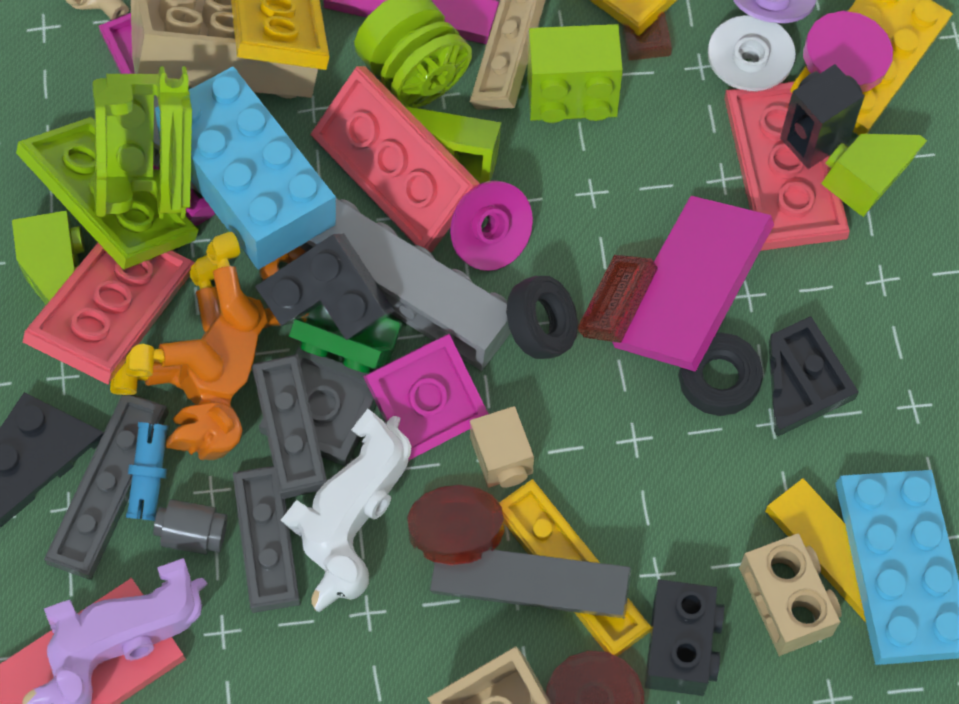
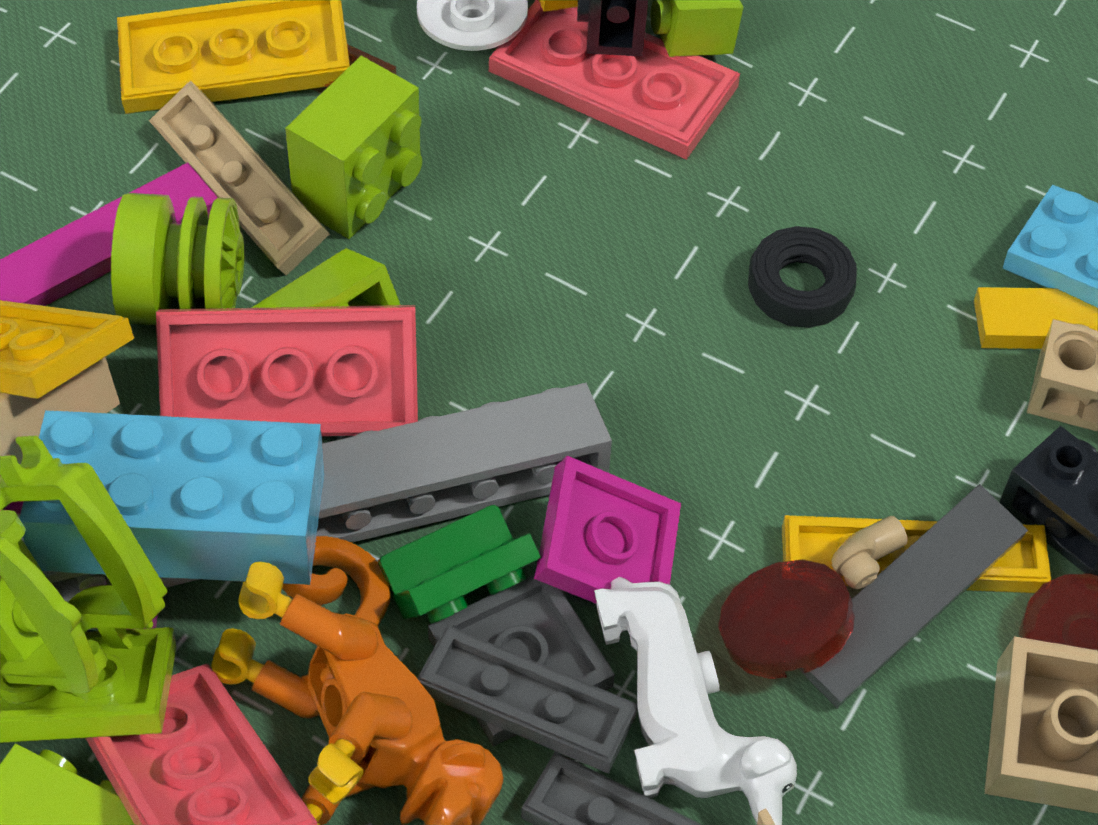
camera: 55 degrees left, 10 degrees down
black brick [255,233,395,340] -> none
dark pink dish [450,181,533,271] -> none
tan brick [470,406,534,488] -> none
black tyre [506,276,578,359] -> none
clear red tile [577,254,658,343] -> none
dark pink tile [611,196,774,372] -> none
black wing [768,316,859,437] -> none
none -> tan arm [832,516,908,589]

